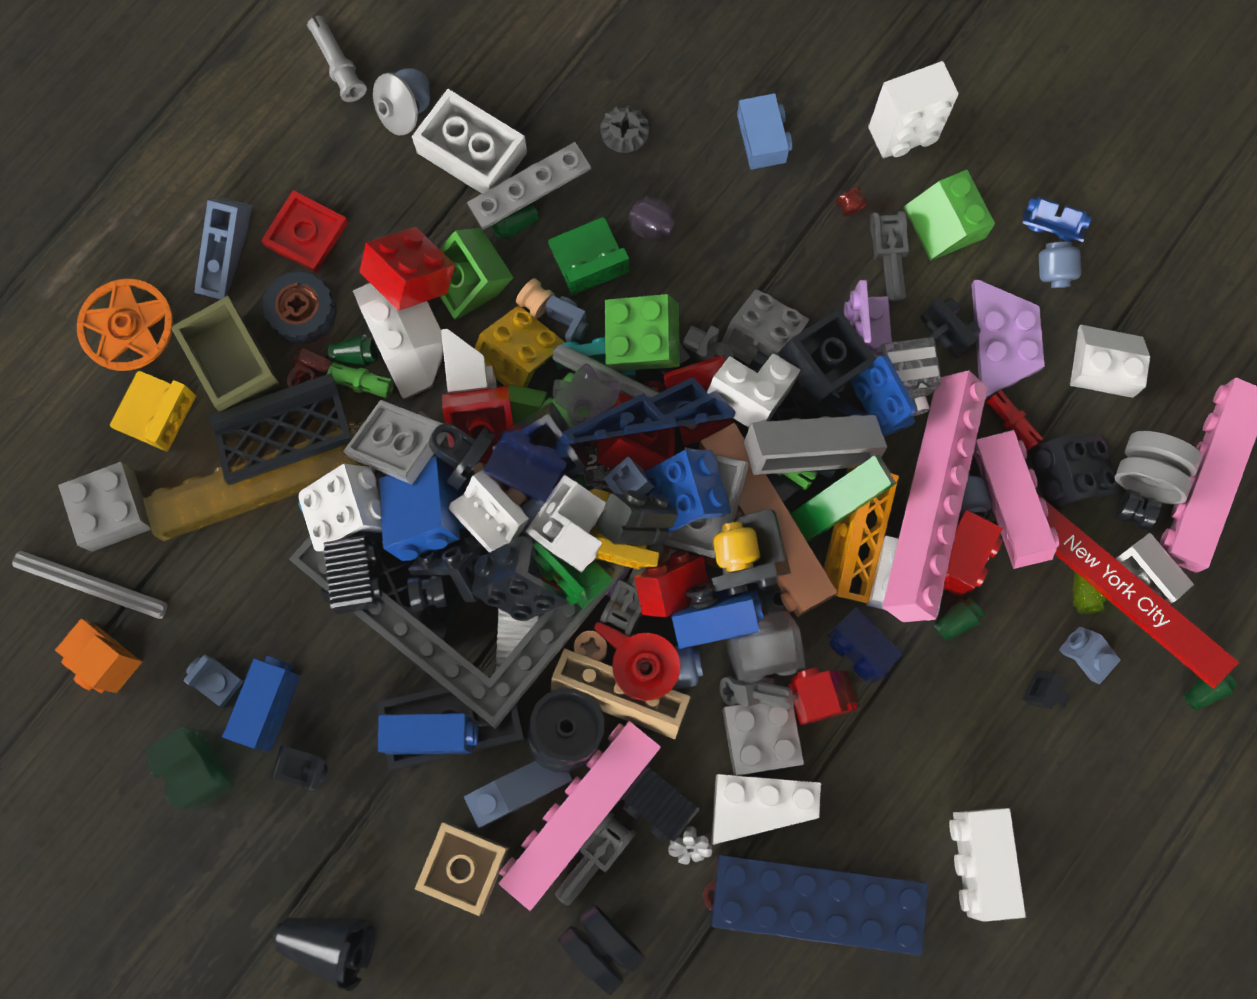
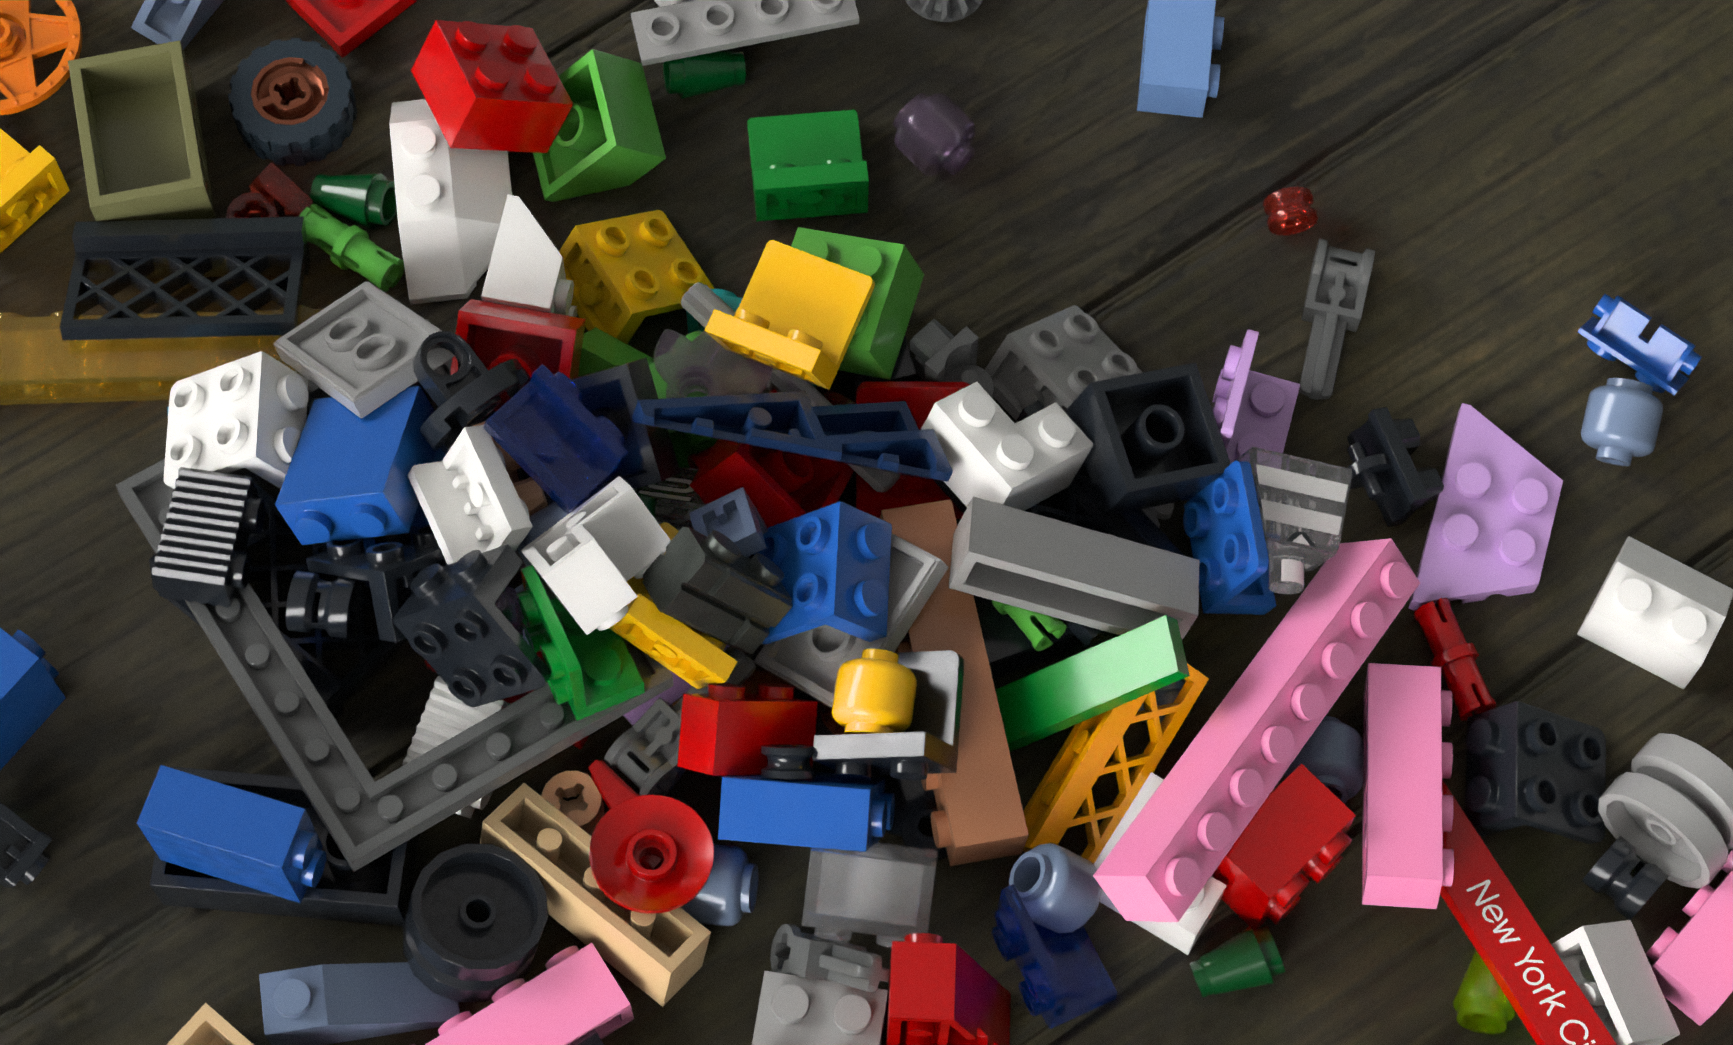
camera: 15 degrees right, 10 degrees down
light nougat wheel [516,278,555,319] -> none
sand blue bracket [545,295,588,343] -> none
white brick [868,61,959,159] -> none
bright green slope [904,170,995,261] -> none
none -> yellow bracket [704,240,875,390]
none -> sand blue head [1009,843,1102,933]

